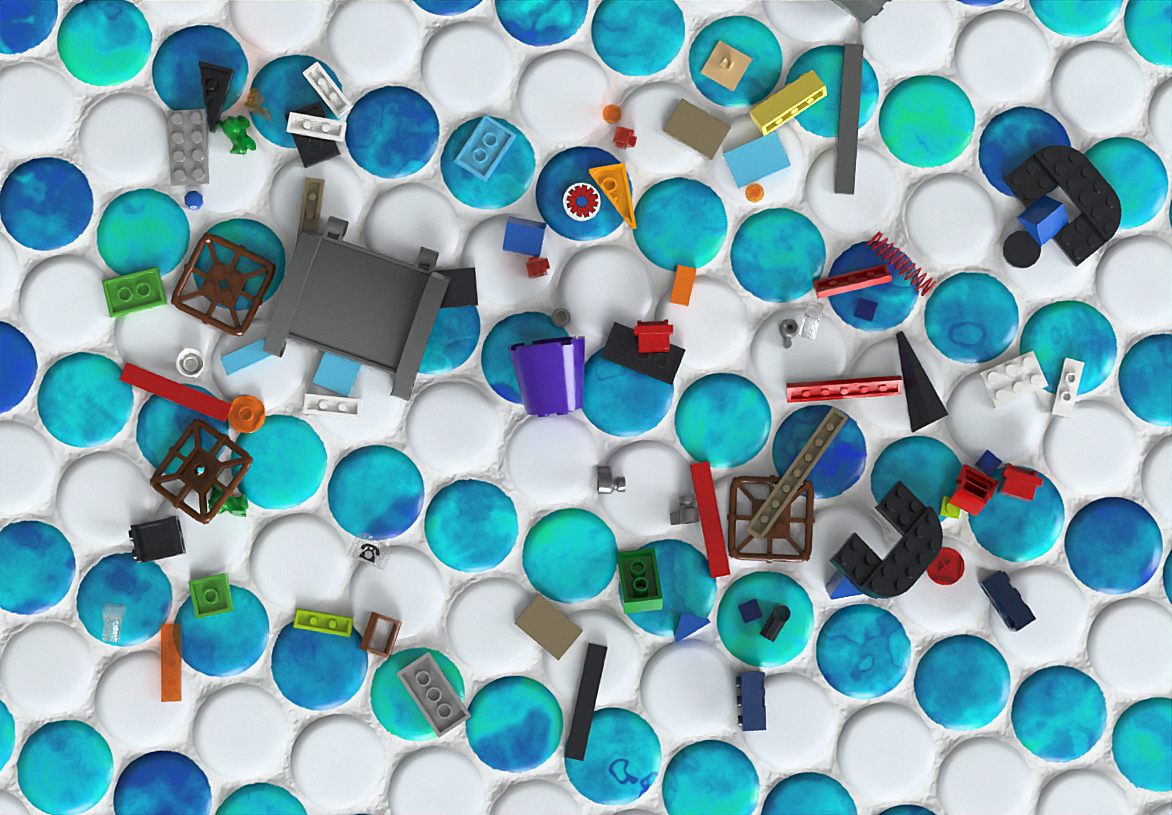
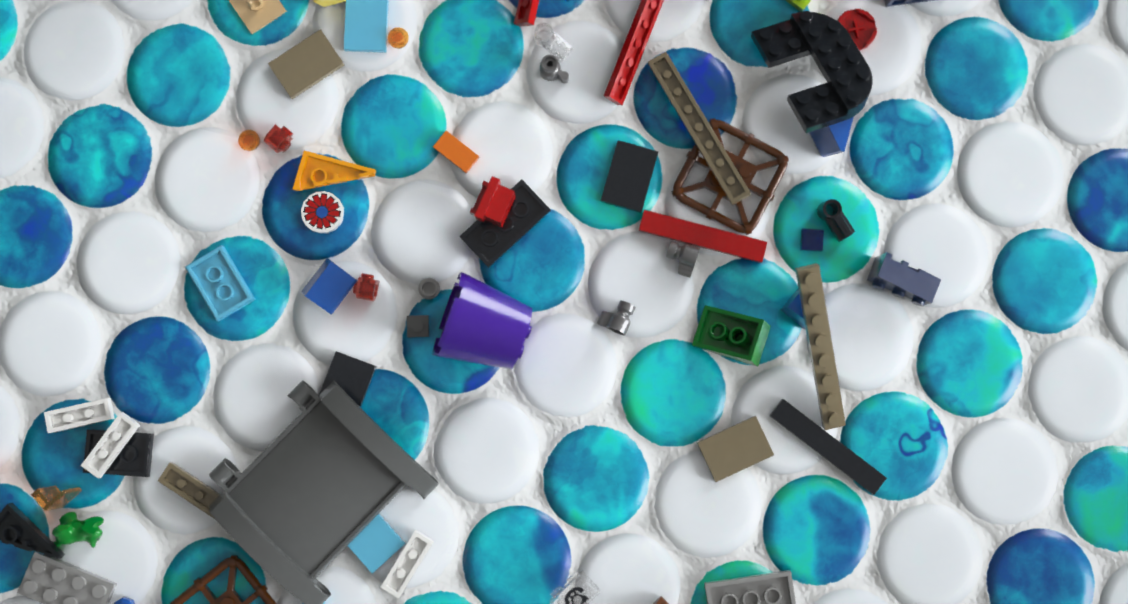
camera: 65 degrees left, 0 degrees up
none -> dark grey plate [407,315,429,338]
none -> black tile [601,140,658,213]
none -> dark tan plate [795,263,846,430]

